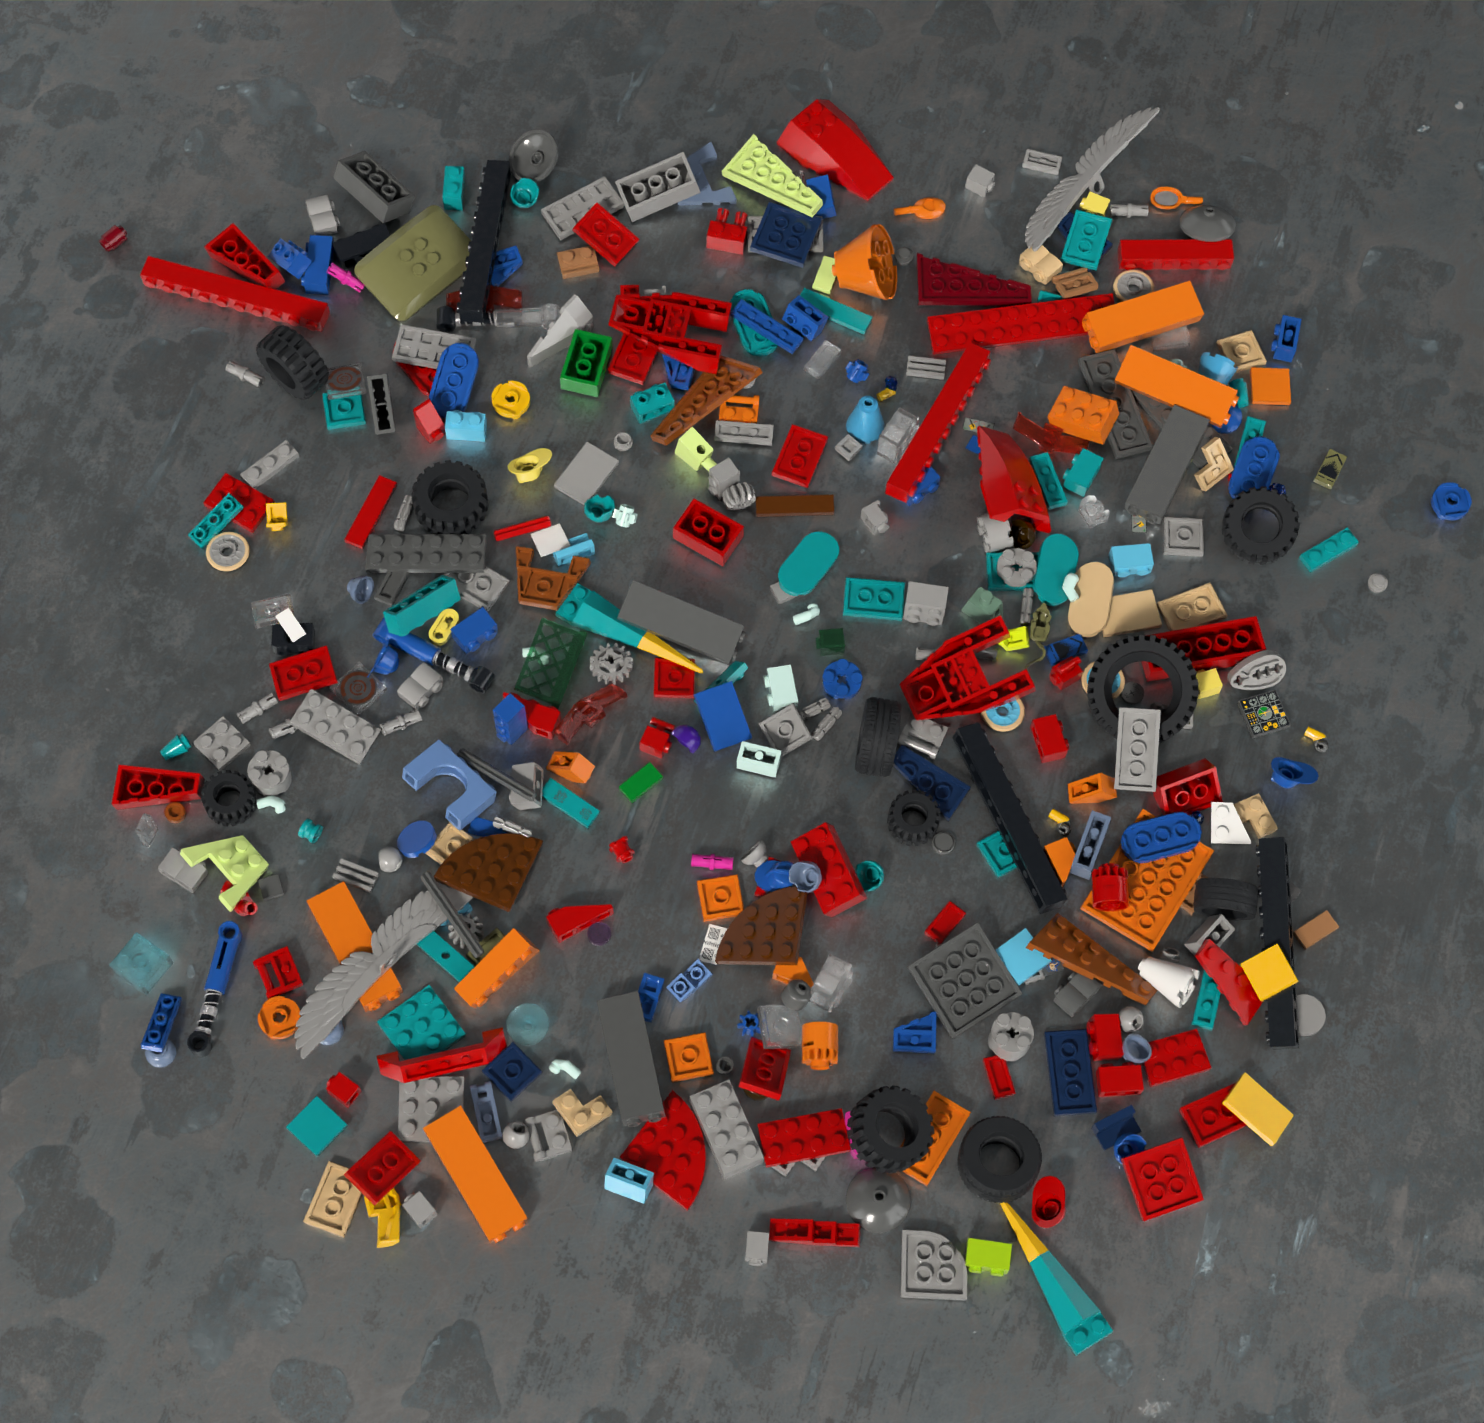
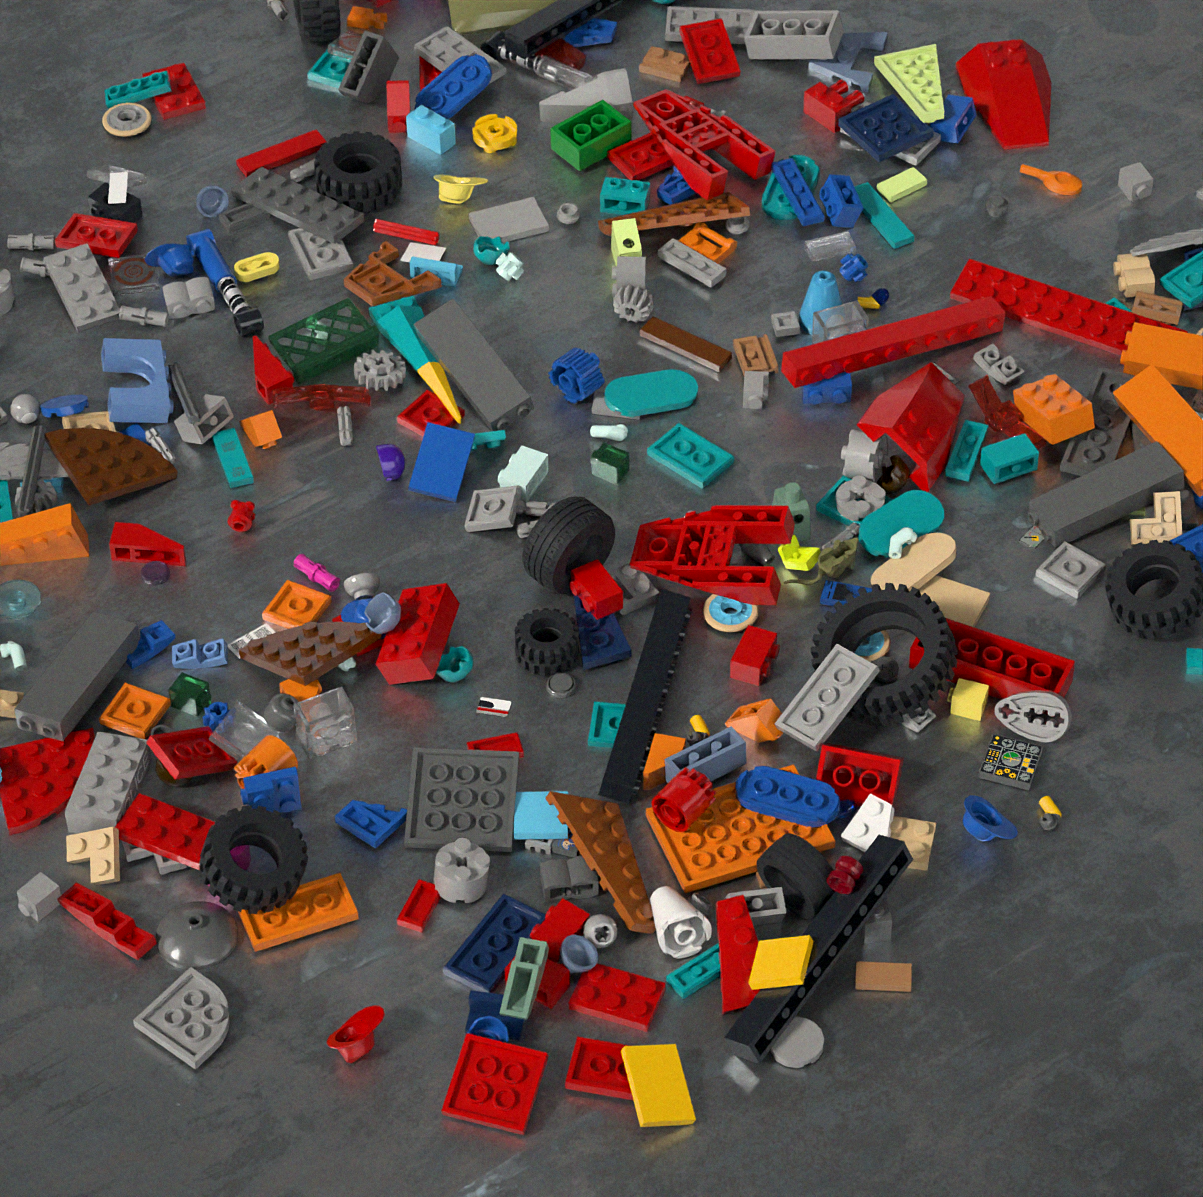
camera: 40 degrees right, 20 degrees down
light grey plate [240,440,299,489] -> none
yellow bracket [266,502,288,531] -> none
teal brick [383,575,461,636] -> none
blue brick [450,607,498,654] -> none
blue brick [493,693,528,745] -> none
green tile [619,762,663,803] -> none
red brick [639,717,675,759] -> none
red brick [673,498,744,566] -> none
light aqua brick [736,741,782,778] -> none
red plate [772,424,828,488] -> none
blue plate [822,659,863,700] -> none
orange cone [832,224,898,300] -> none
light grey brick [903,581,949,626] -> none
light grey tile [906,356,946,380] -> none
dark red wing [916,253,1032,306] -> none
black tyre [957,1116,1042,1203] -> none
lime brick [964,1238,1012,1277] -> none
teal plate [1000,1202,1113,1356] -> none
red brick [1050,656,1083,690] -> none
clear brick [1078,495,1110,529] -> none
medium azure brick [1109,543,1154,577] -> none
tan tile [1156,582,1228,631] -> none
none -> tan plate [66,827,120,886]
none -> clear green brick [169,672,212,717]
none -> blue plate [240,767,302,813]
none -> light grey axle [337,406,353,446]
none -> orange plate [347,6,388,29]
none -> sticker [477,697,511,717]
none -> sand green slope [500,937,549,1020]
none -> blue brick [548,347,605,404]
none -> red brick [569,559,623,620]
none -> medium nougat plate [733,334,779,375]
none -> dark red wheel [827,855,863,895]
none -> light grey slope [973,344,1025,385]

